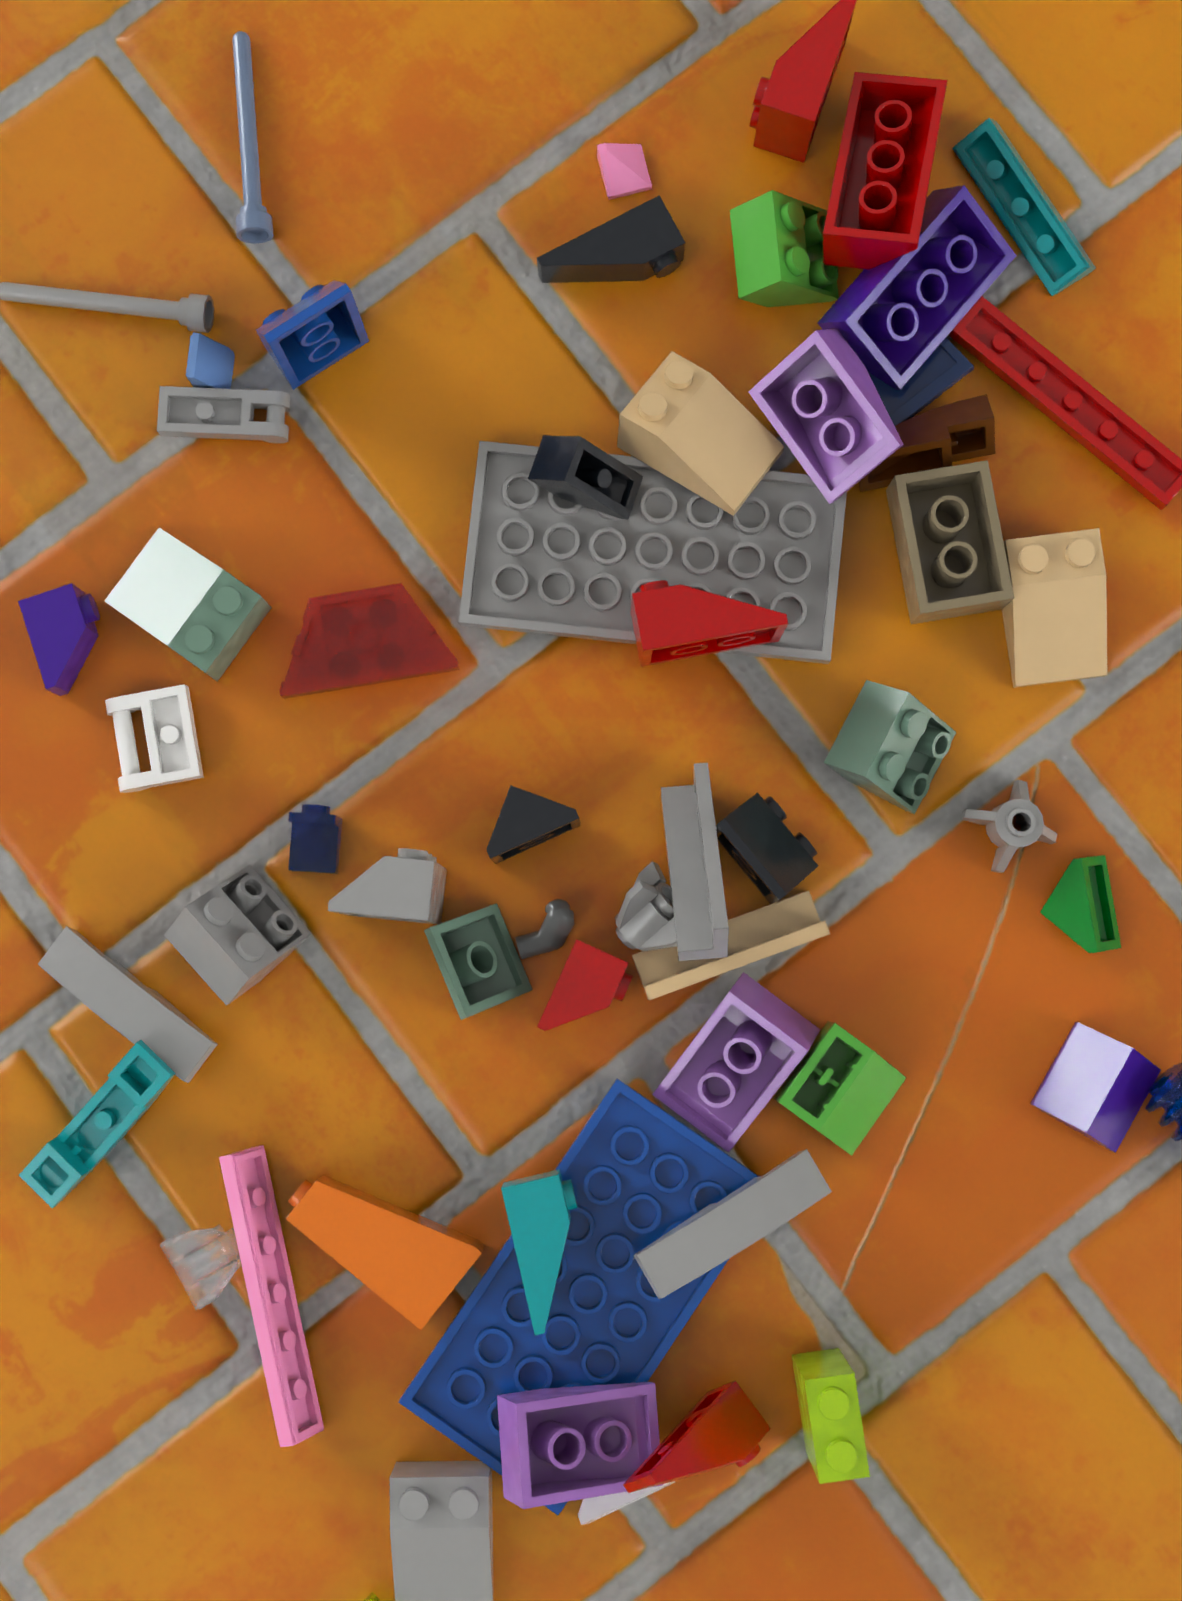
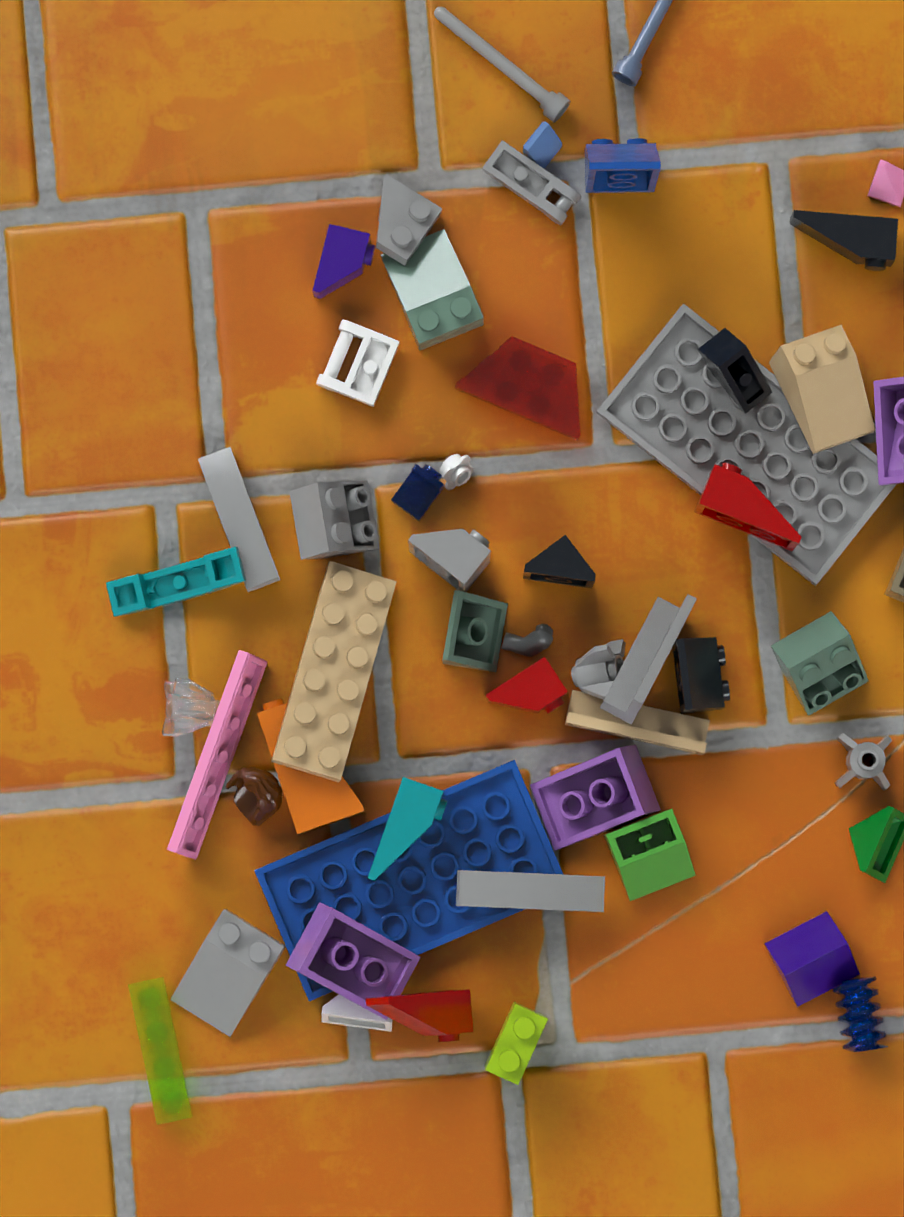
camera: 30 degrees right, 0 degrees up
none -> reddish brown hair [226,767,283,826]
none -> tan plate [271,561,397,782]
none -> light grey wing [376,174,443,266]
none -> white plate [439,454,474,490]

